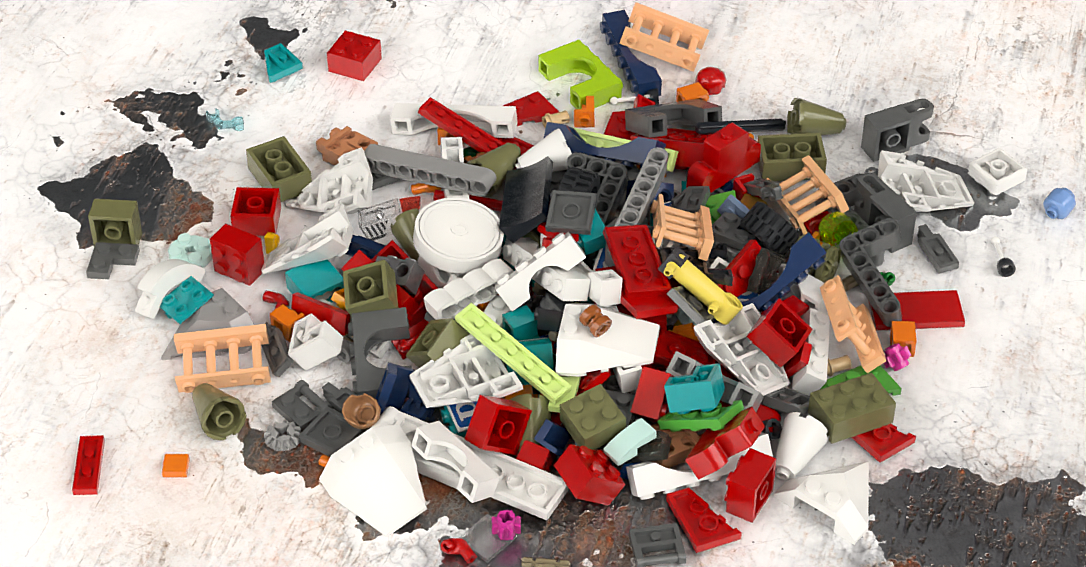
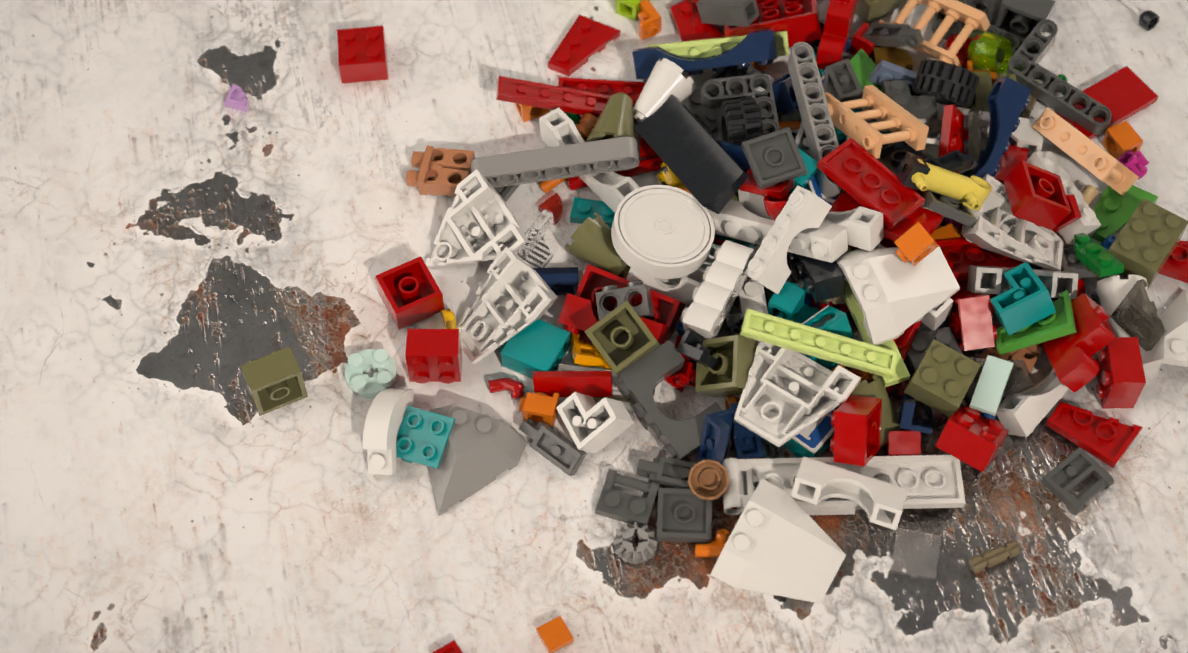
camera: 30 degrees left, 15 degrees up
dark grey plate [86,242,140,280] -> none
light nougat fence [174,324,271,393] -> none
olive cone [192,383,246,440] -> none
clear light blue arm [206,108,244,131] -> none
olive brick [246,136,312,202] -> none
teal wing [264,43,303,83] -> none
white arch [390,103,518,138] -> none
red arm [440,538,477,564] -> none
dark pink gear [492,510,521,540] -> none
tan pin [542,110,570,128] -> none
dark orange wheel [579,304,612,337] -> none
dark grey hinge [917,224,959,273] -> none
none -> lavender tile [224,84,249,112]
none -> black bracket [676,328,717,369]
none -> orange brick [894,222,939,266]
none -> green hinge [1074,233,1124,278]
none -> clear smoke wing [1110,279,1166,351]

